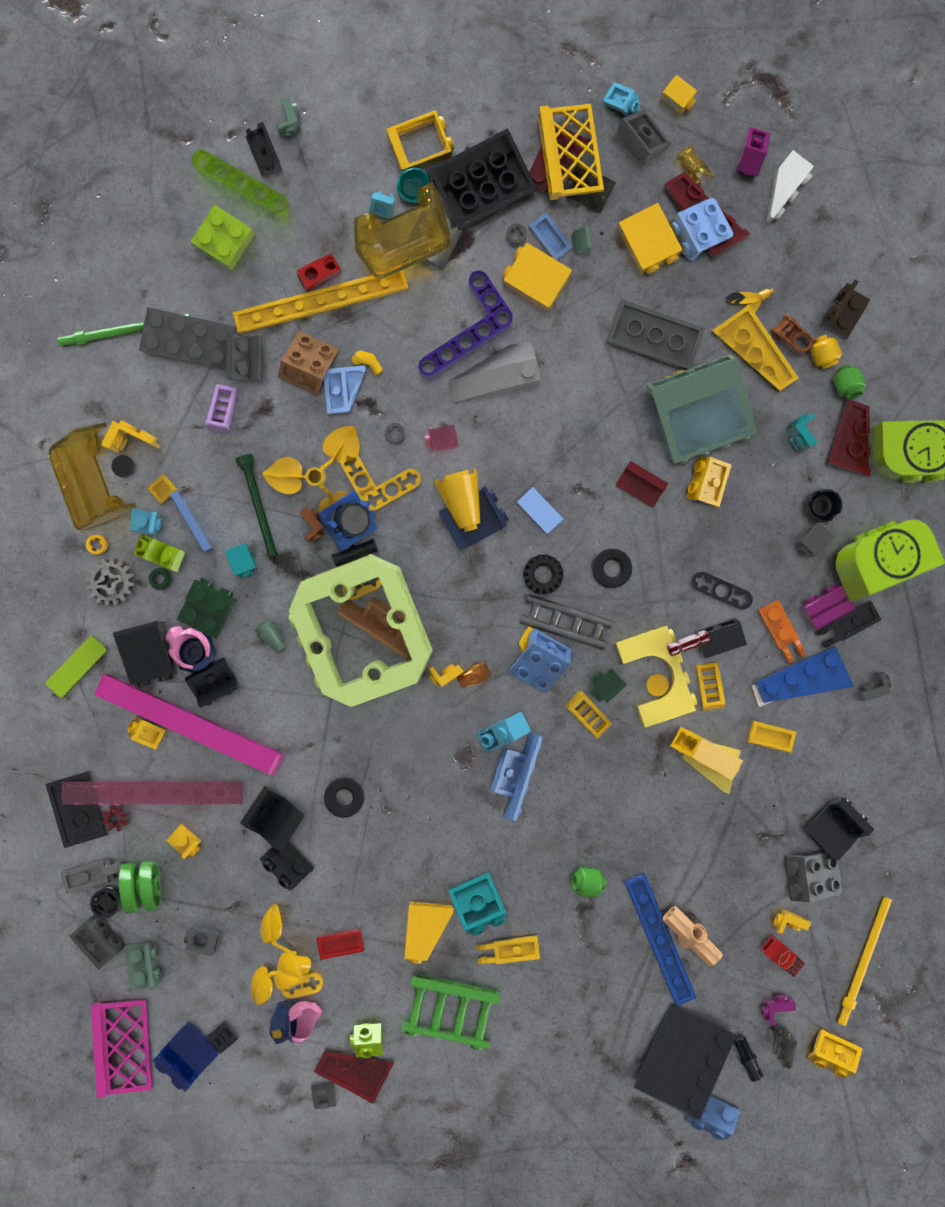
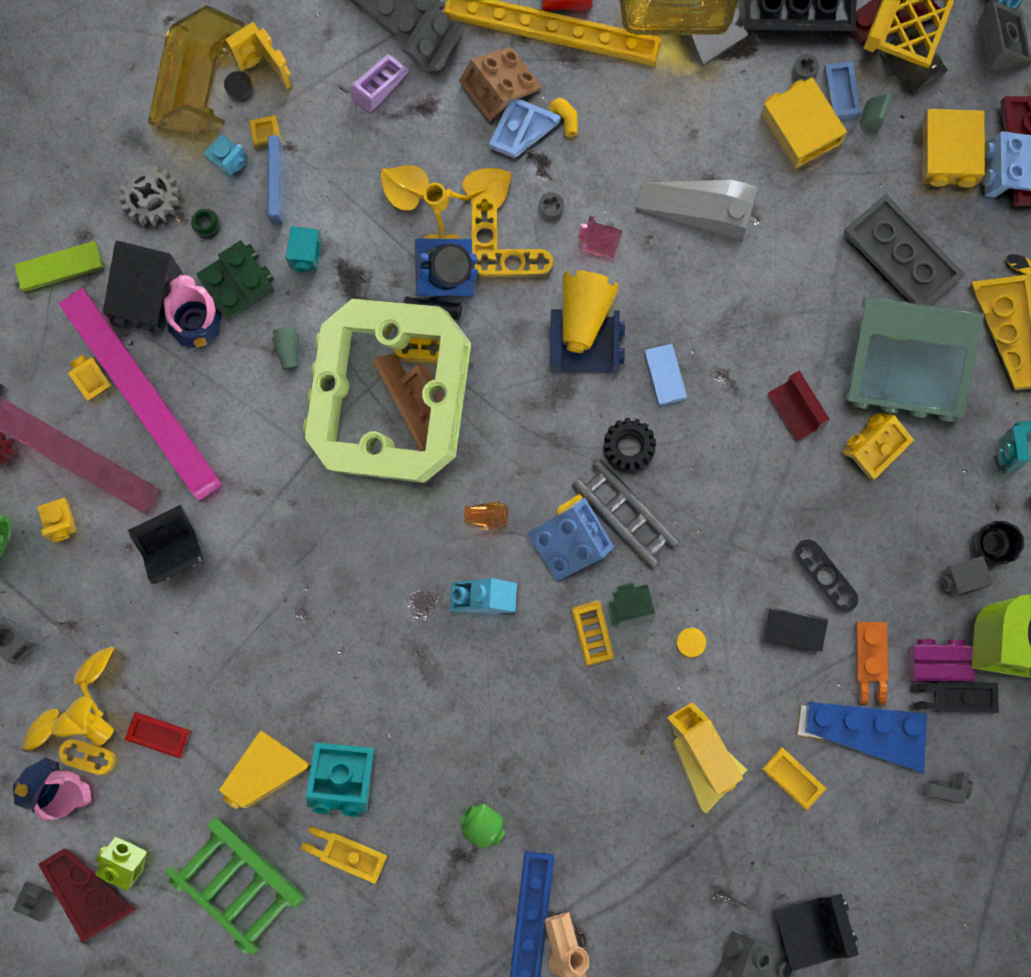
camera: 40 degrees right, 10 degrees down
yellow bush [86,535,108,555] -> none
lime slope [133,534,185,572] -> none
black bracket [185,657,239,708] -> none
dark green piece [235,454,277,559] -> none
black bracket [260,841,314,891] -> none
dark orange bracket [299,507,325,543] -> none
black tyre [324,778,364,818] -> none
dark purple beam [418,270,513,379] -> none
yellow bracket [428,664,464,687] -> none
medium blue bracket [490,732,543,822] -> none
black tyre [592,548,632,588] -> none
light yellow arch [614,626,697,728] -> none
dark red axle [667,630,711,656] -> none
yellow slope [696,662,726,711] -> none

